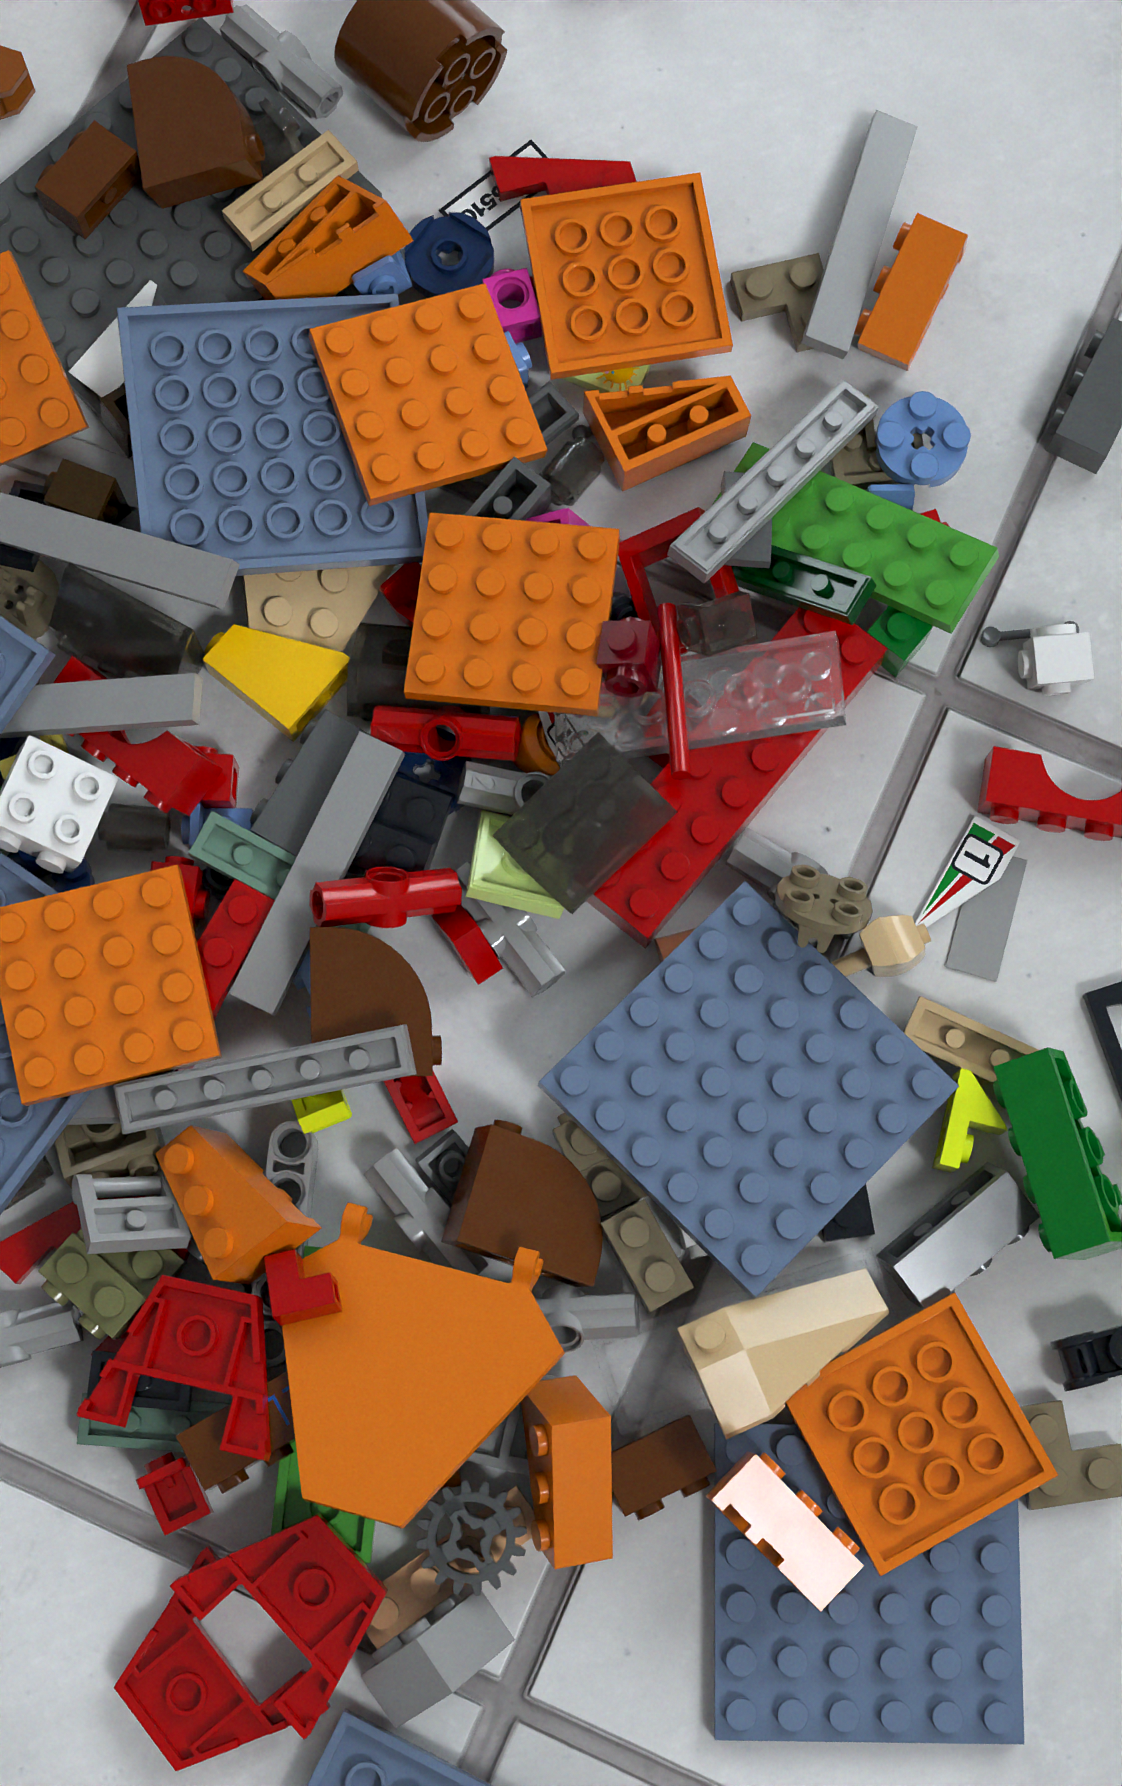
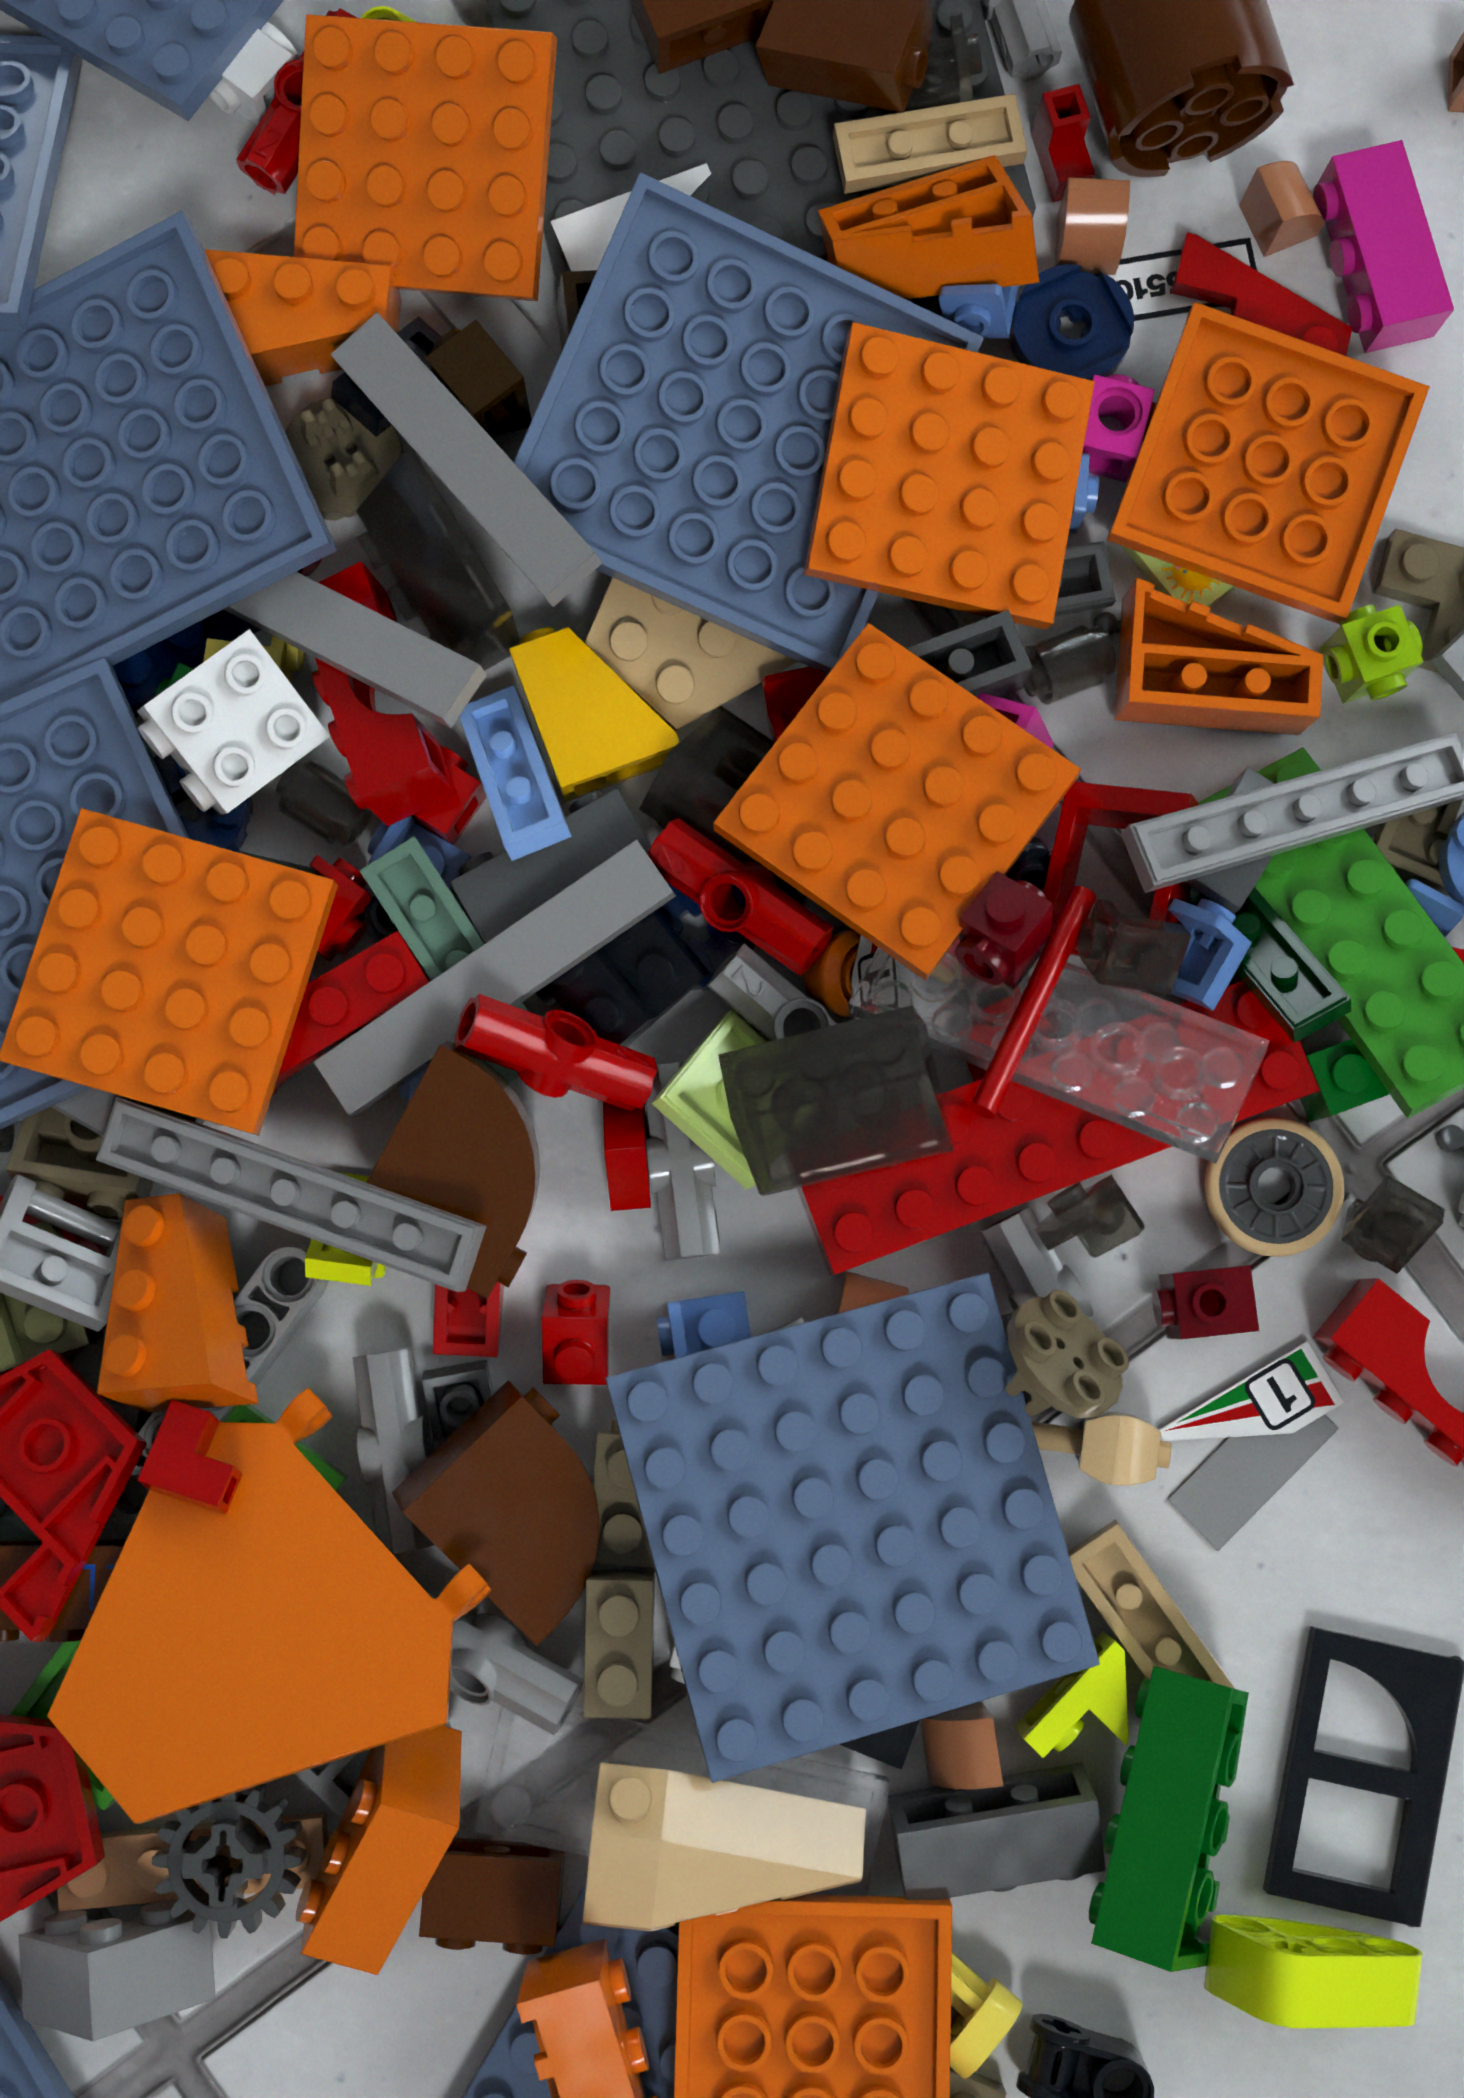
camera: 25 degrees right, 5 degrees up
none -> light blue plate [459,685,572,861]
none -> red bracket [542,1280,610,1385]
none -> medium blue bracket [657,1291,751,1358]
none -> nougat brick [920,1703,1003,1789]
none -> light yellow piece [950,1951,1023,2079]
none -> red piece [1031,84,1095,202]
none -> clear smoke bracket [1034,1174,1145,1258]
none -> nougat brick [1056,177,1130,275]
none -> medium blue bracket [1151,898,1252,1011]
none -> dark red brick [1152,1265,1259,1340]
none -> dark grey wheel [1204,1117,1344,1257]
none -> nougat brick [1239,161,1324,257]
none -> dark pink brick [1313,140,1454,353]
none -> lime brick [1320,604,1424,704]
none -> clear smoke bracket [1341,1175,1445,1274]

